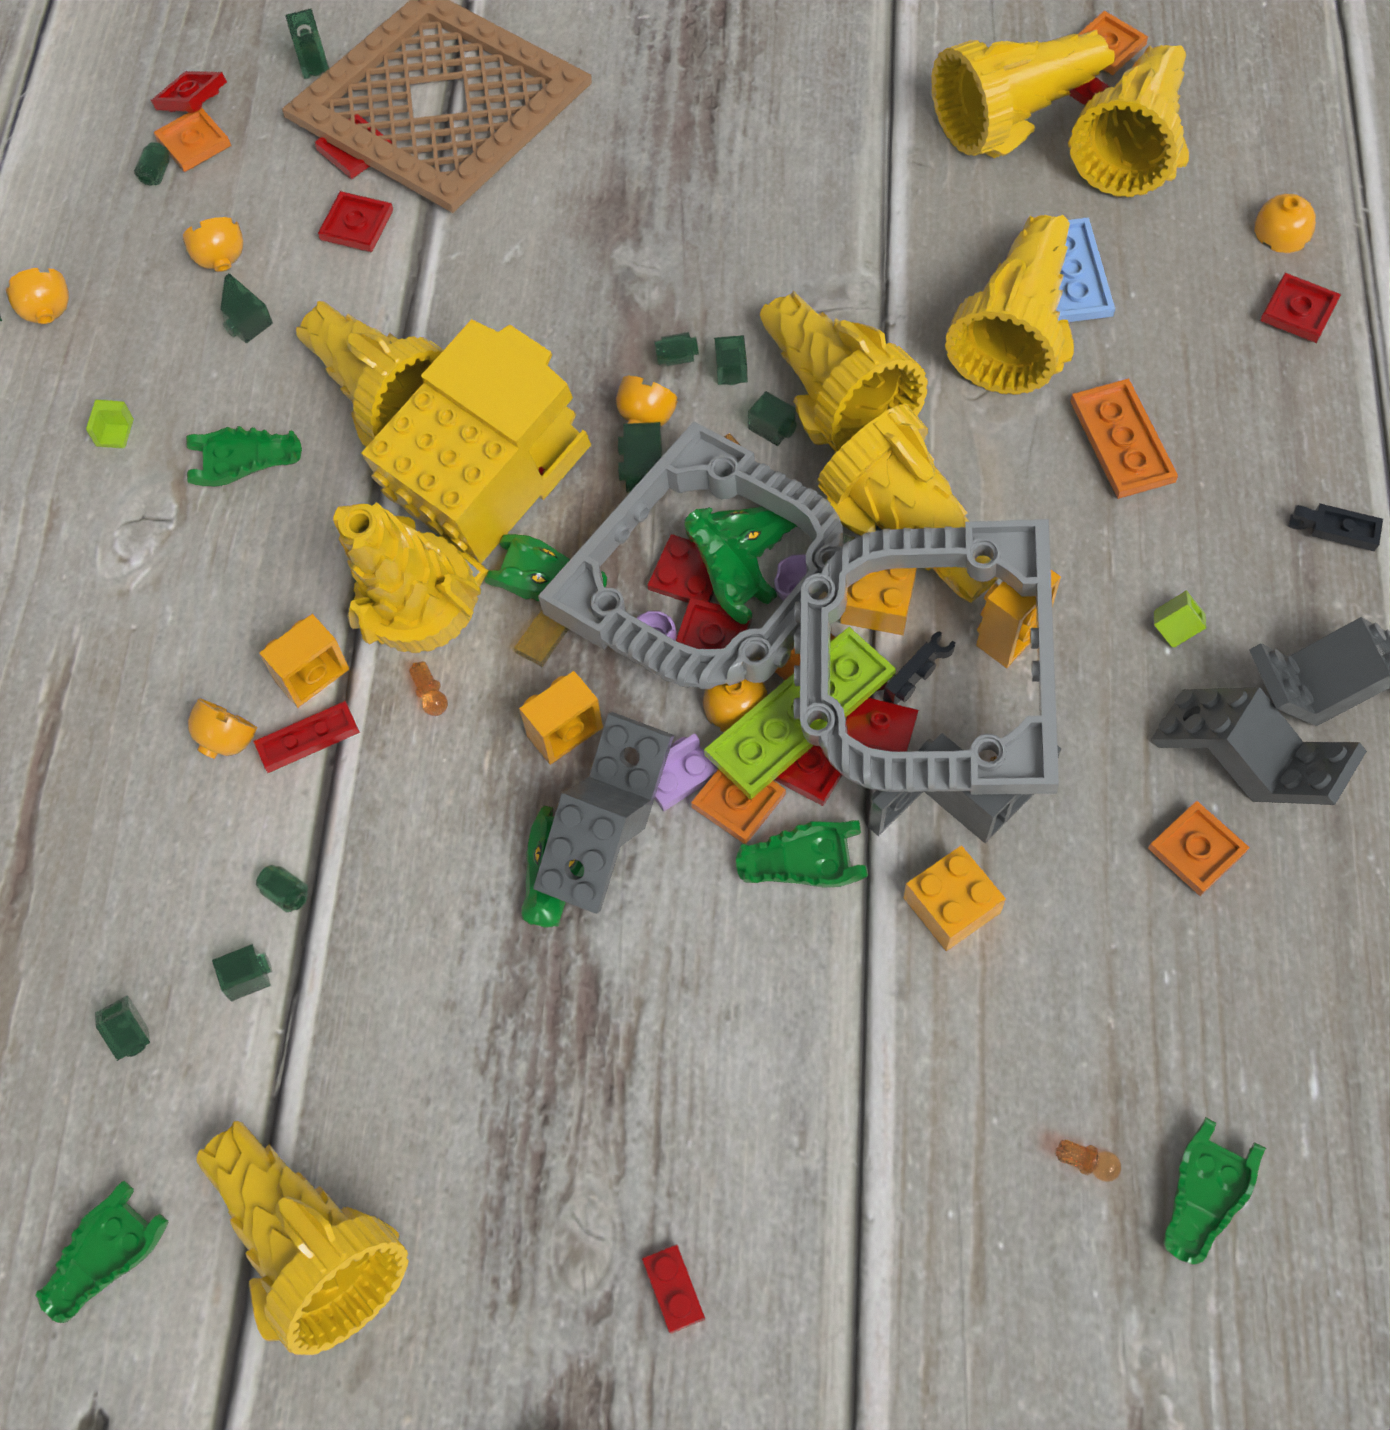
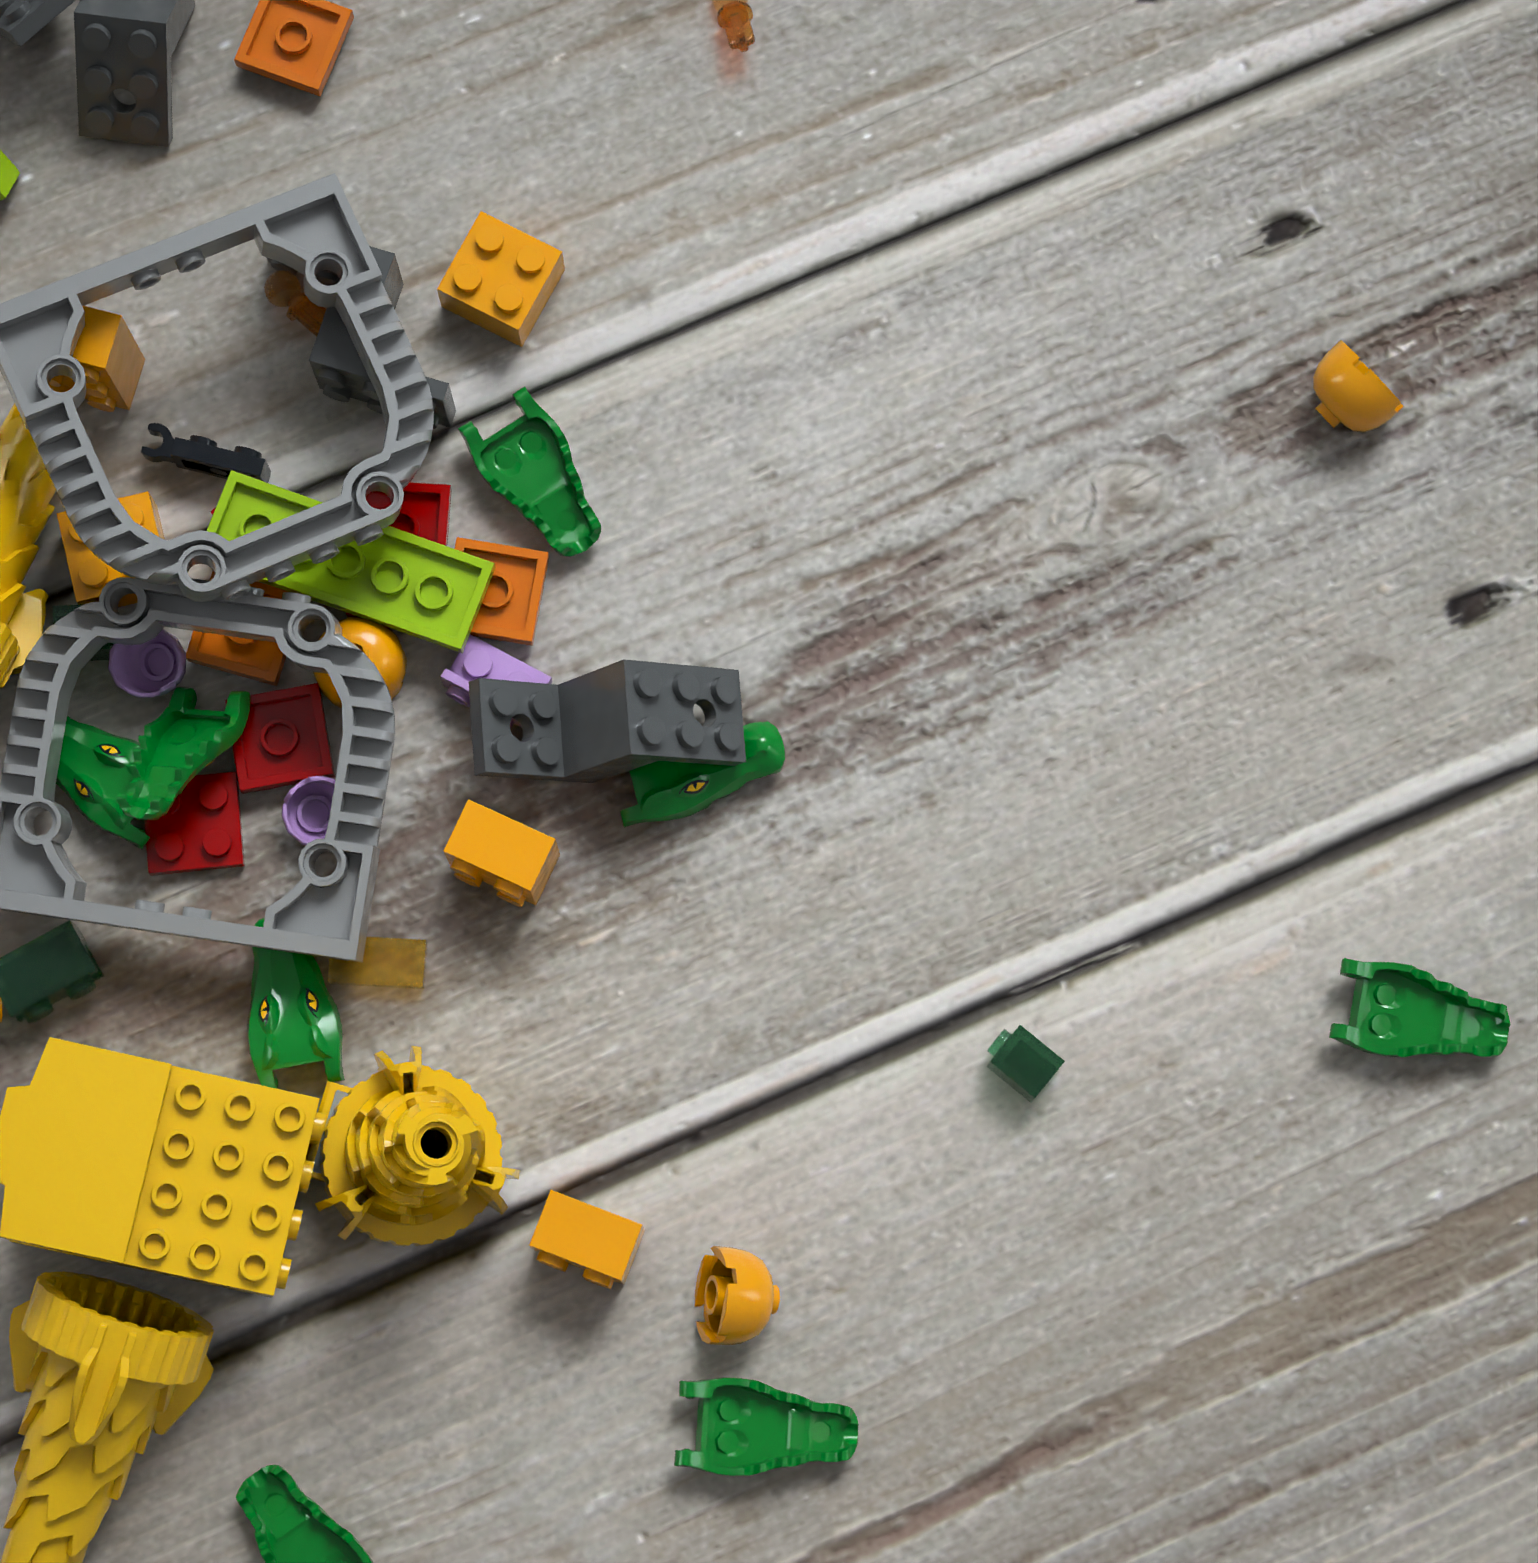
camera: 125 degrees left, 15 degrees up
clear green brick [95,995,150,1061] -> none
yellow cone [196,1121,409,1355] -> none
red plate [253,701,360,773] -> none
clear green brick [256,865,308,913] -> none
clear orange axle [409,661,448,716] -> none
red plate [642,1244,706,1334] -> none
red plate [846,698,919,752] -> none
none -> green animal [674,1377,859,1476]

